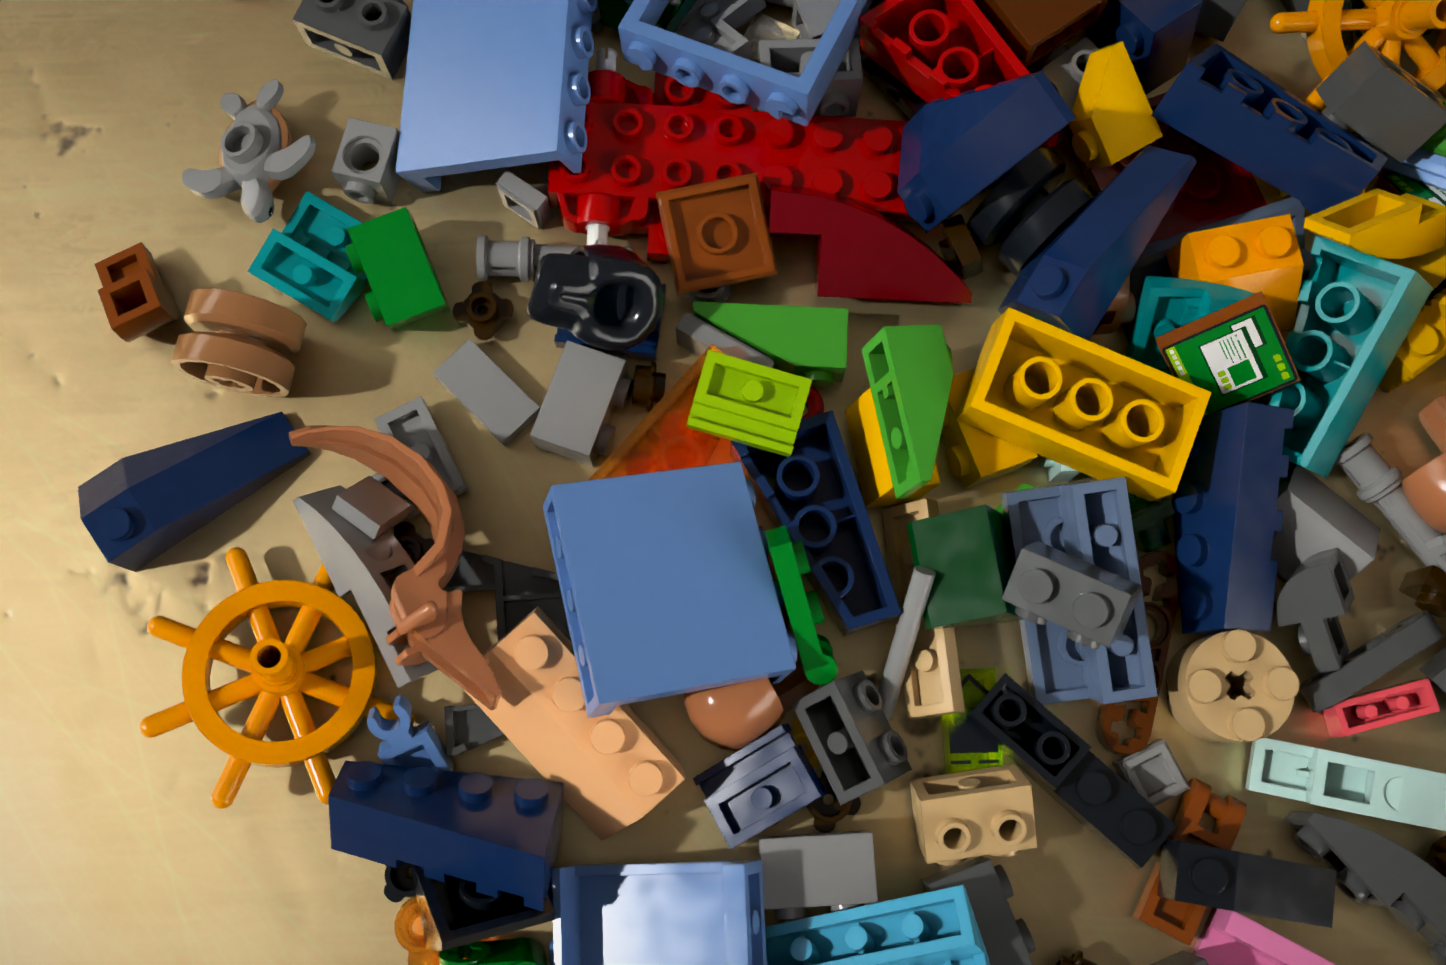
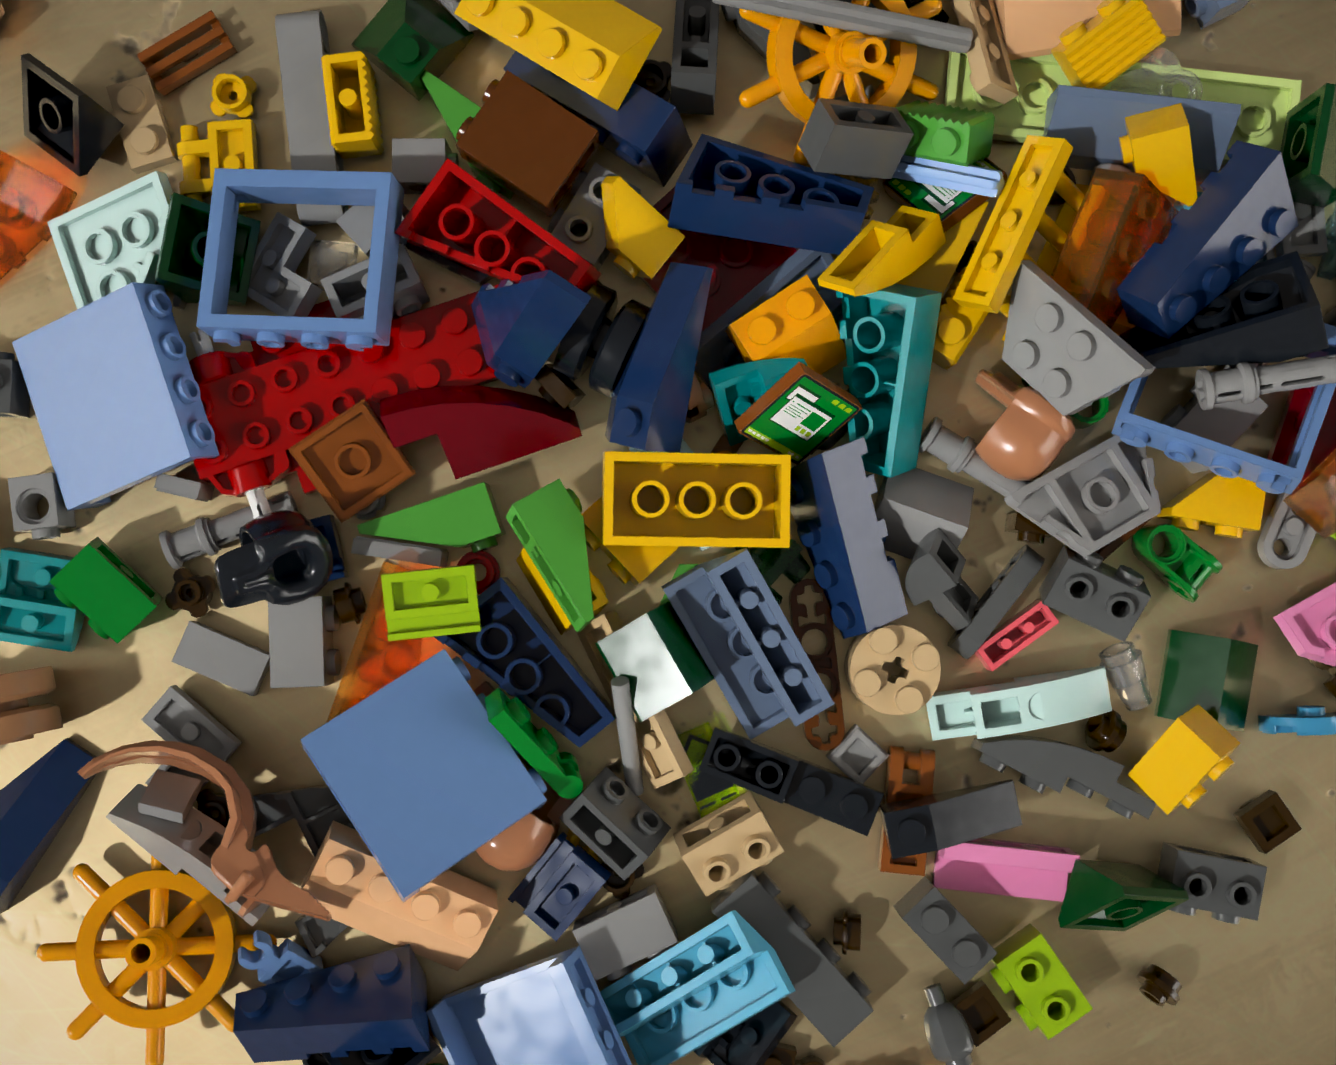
camera: 20 degrees left, 10 degrees up
dark grey brick [1002,541,1143,649] -> none

